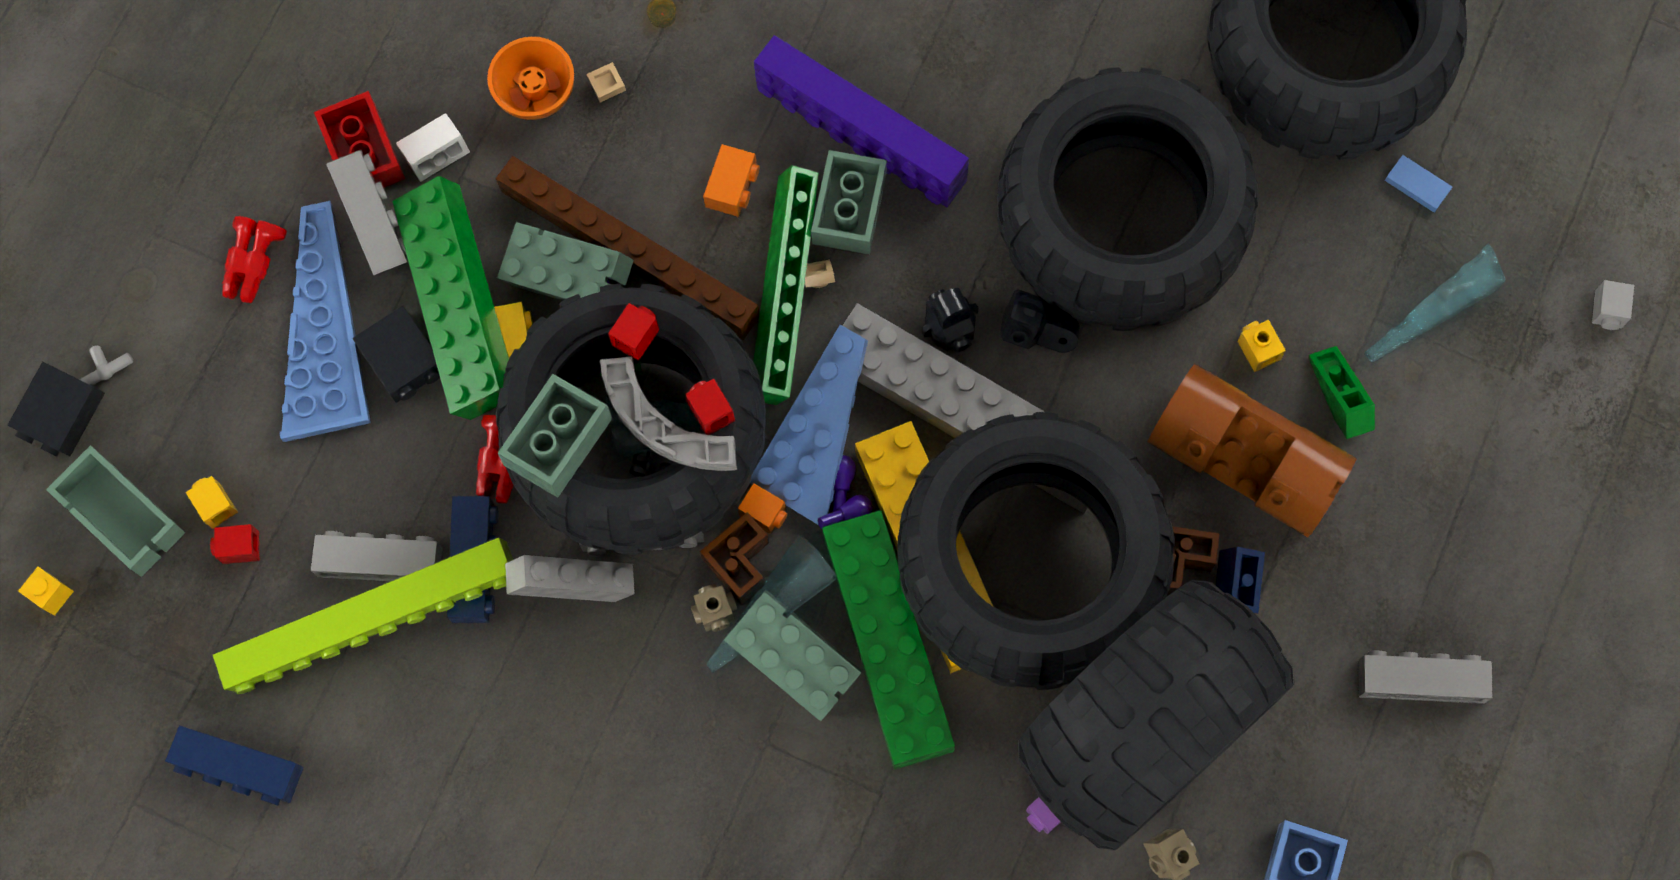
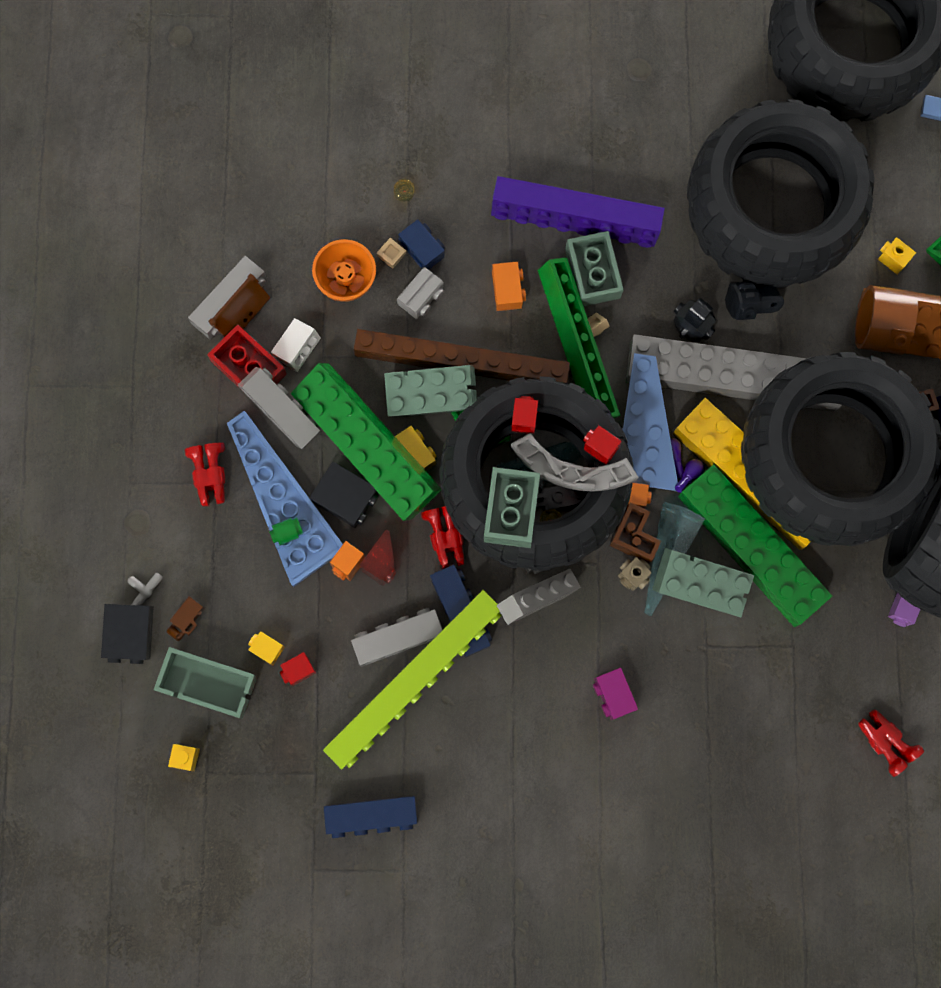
camera: 35 degrees left, 5 degrees up
none -> reddish brown piece [167,596,205,641]
none -> light grey brick [188,256,267,340]
none -> reddish brown door [208,273,271,337]
none -> green brick [269,518,304,546]
none -> orange brick [330,541,366,581]
none -> clear red slope [360,530,396,586]
none -> light grey brick [397,267,444,319]
none -> dark blue brick [398,219,445,270]
none -> magenta brick [593,668,638,720]

